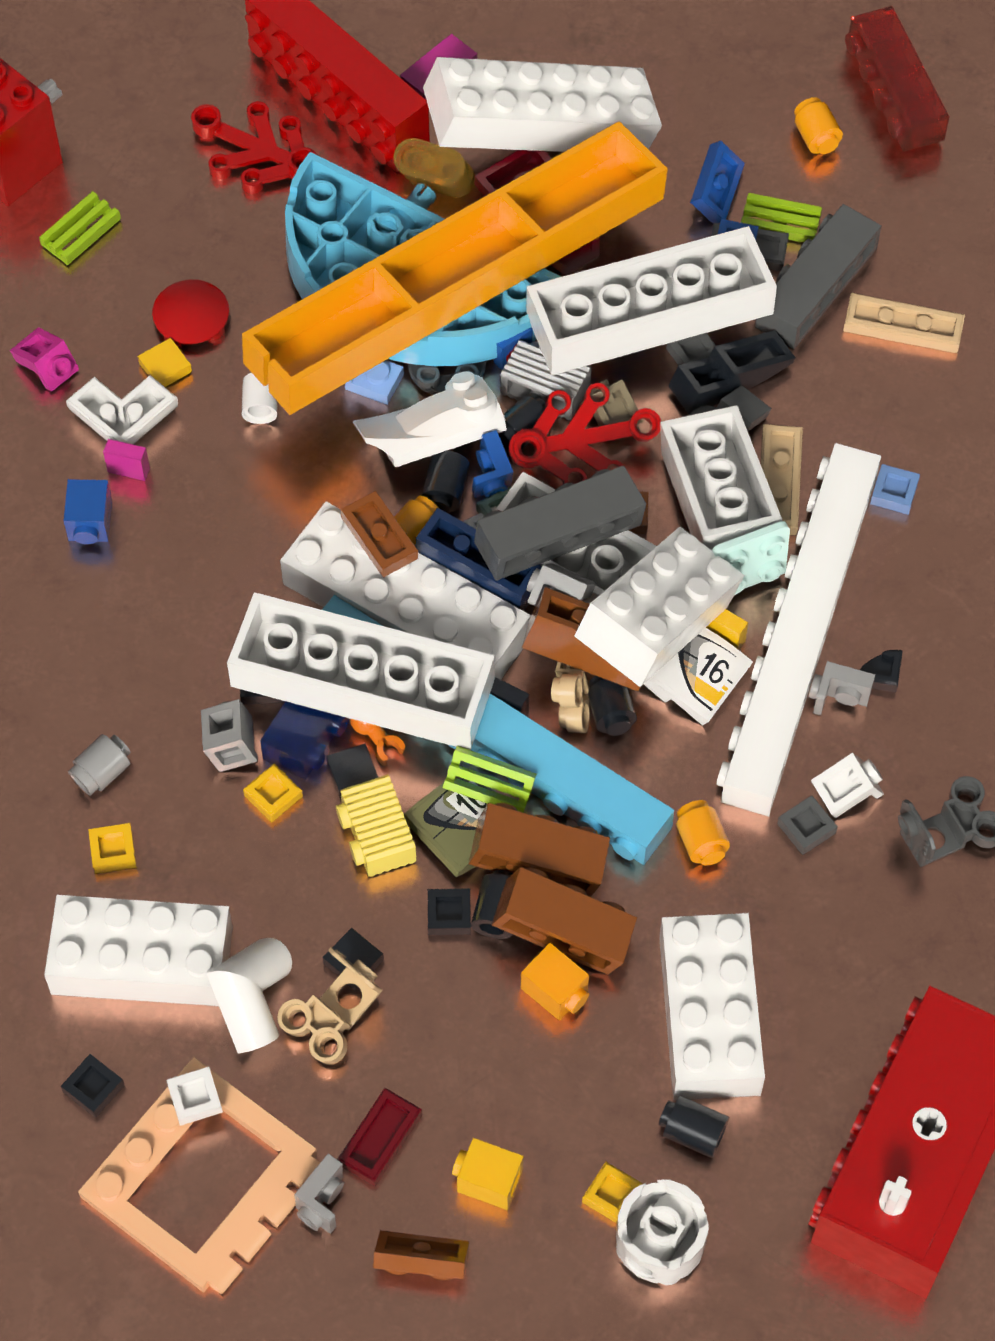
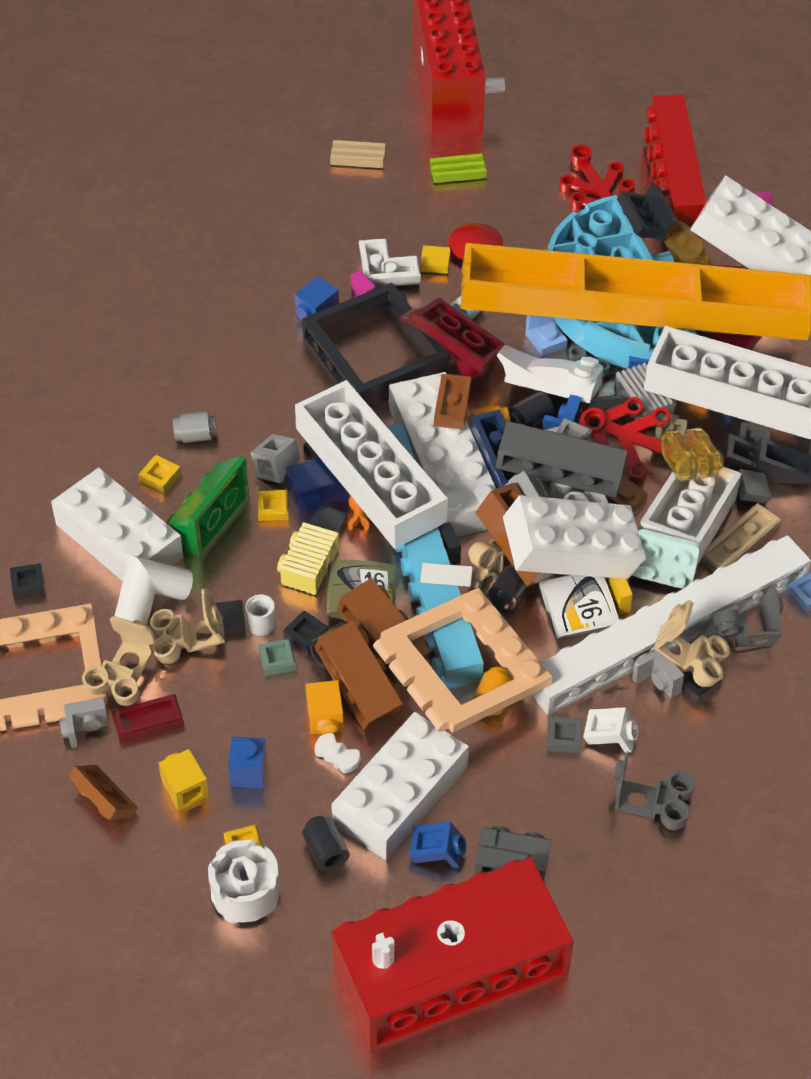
camera: 40 degrees right, 10 degrees down
dark pink bracket [10,327,79,391] -> none
white tile [166,1067,223,1126] -> none
lime tile [442,746,537,813] -> none
none -> tan piece [82,616,155,706]
none -> green slope [166,456,250,559]
none -> blue brick [228,737,267,789]
none -> white beam [246,594,276,636]
none -> sand green tile [258,638,297,677]
none -> black window [302,283,451,408]
none -> white piece [314,733,361,774]
none -> light nougat hinge [373,588,553,733]
none -> dark red slope [399,297,506,379]
none -> blue bracket [409,822,467,868]
none -> white sticker [420,563,472,587]
none -> dark grey brick [475,826,551,883]
none -> light grey tile [556,418,592,440]
none -> black bracket [617,184,677,241]
none -> tan piece [654,600,730,687]
none -> clear yellow brick [661,428,723,482]
none -> dark grey piece [703,587,783,647]

